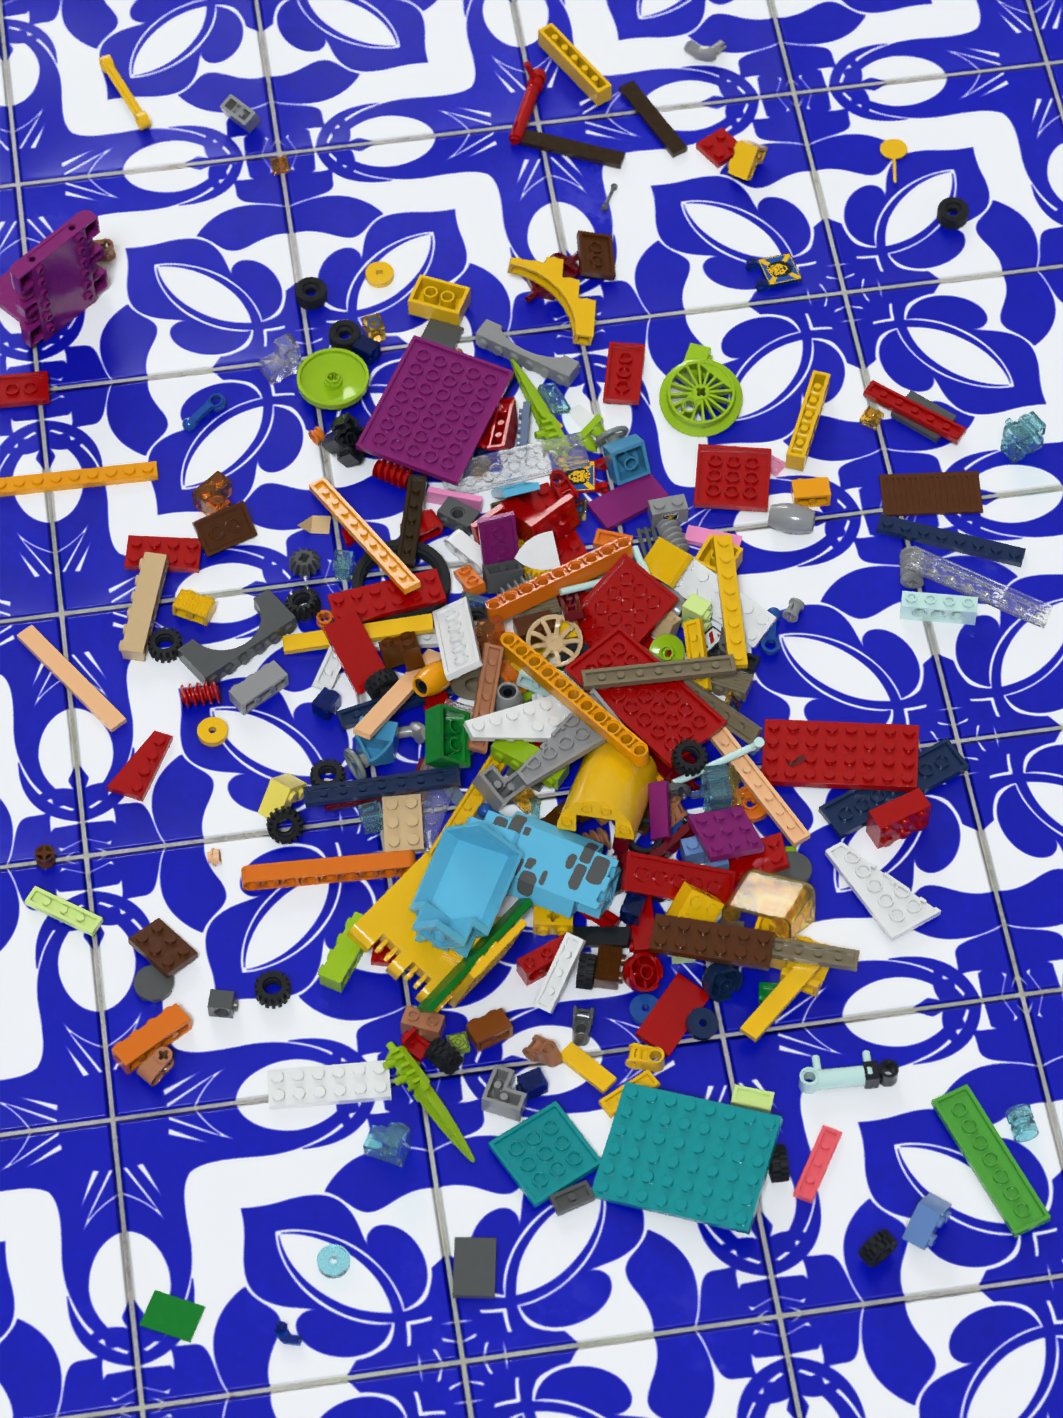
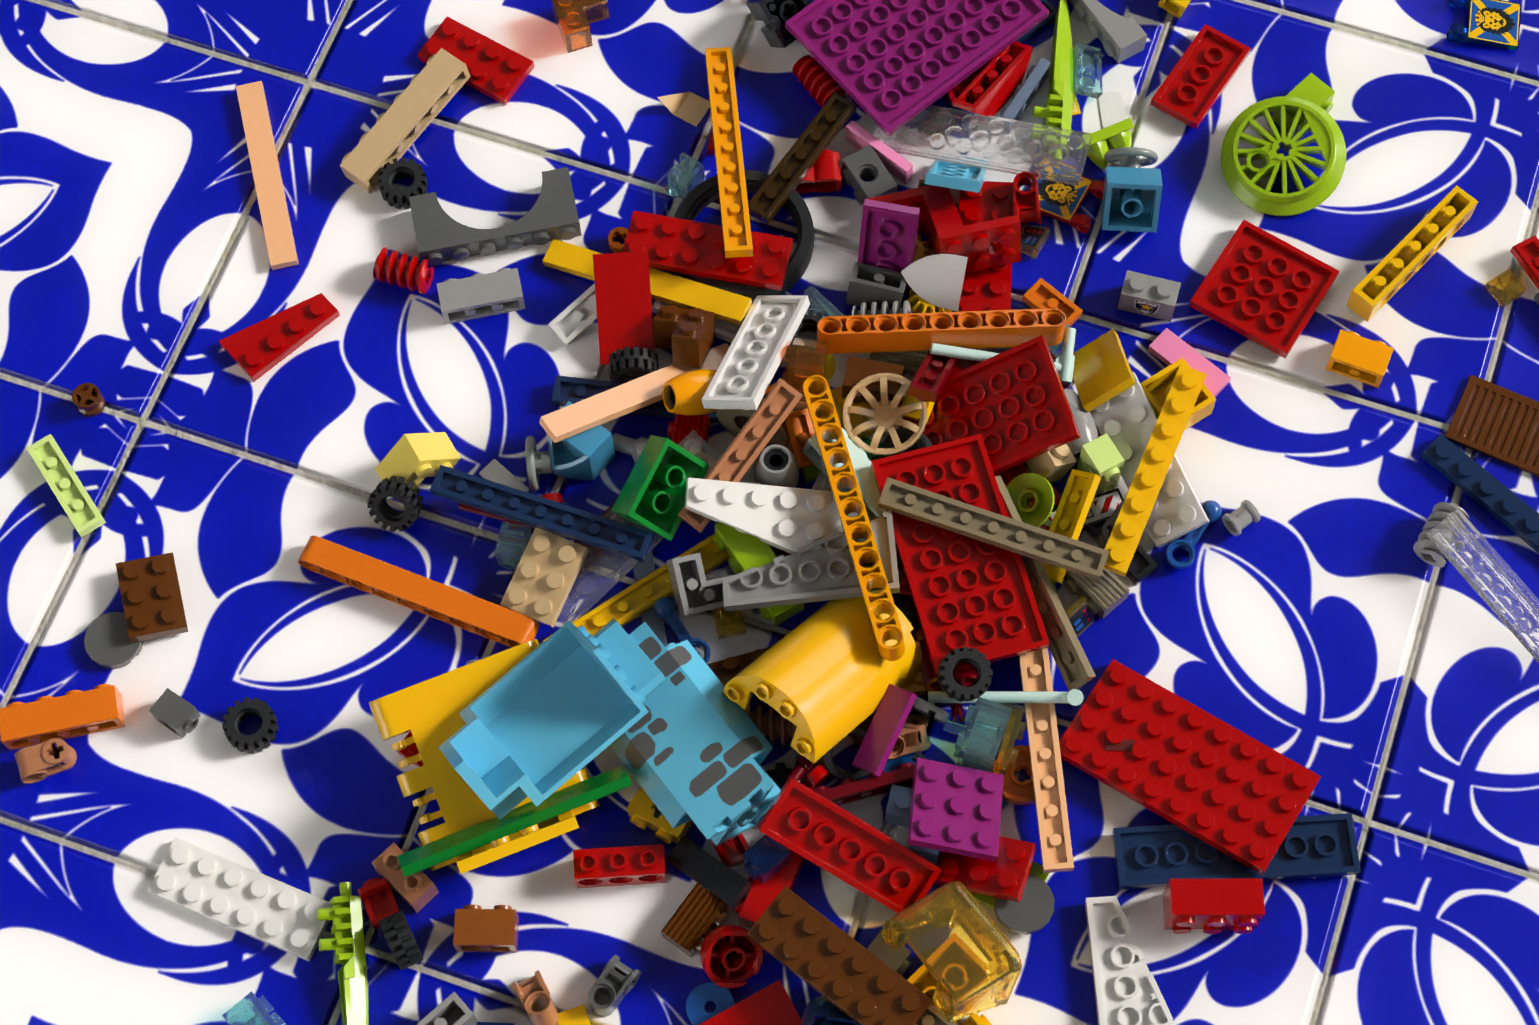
camera: 30 degrees right, 10 degrees up
yellow brick [172,588,216,626] -> none
reddish brown plate [192,501,257,557] -> none
yellow piece [197,717,228,747] -> none
light nougat plate [207,848,221,867] -> none
black tyre [285,587,321,622] -> none
dark grey gear [289,547,320,579] -> none
black tyre [310,758,345,786] -> none
clear blue brick [312,687,341,722] -> none
lime brick [318,911,364,993] -> none
white beam [443,529,483,575] -> none
tile [446,1031,470,1054] -> none
orange plate [453,564,487,600] -> none
clear light blue arm [530,798,541,819] -> none
white plate [533,932,586,1014] -> none
black tyre [576,953,597,990] -> none
magenta tile [587,474,669,531] -> none
dark grey tile [636,525,658,560] -> none
light grey piece [656,519,689,552] -> none
yellow brick [665,881,724,922] -> none
light grey piece [768,503,816,534] -> none
clear pink tile [770,455,786,477] -> none
light aqua brick [900,591,978,625] -> none

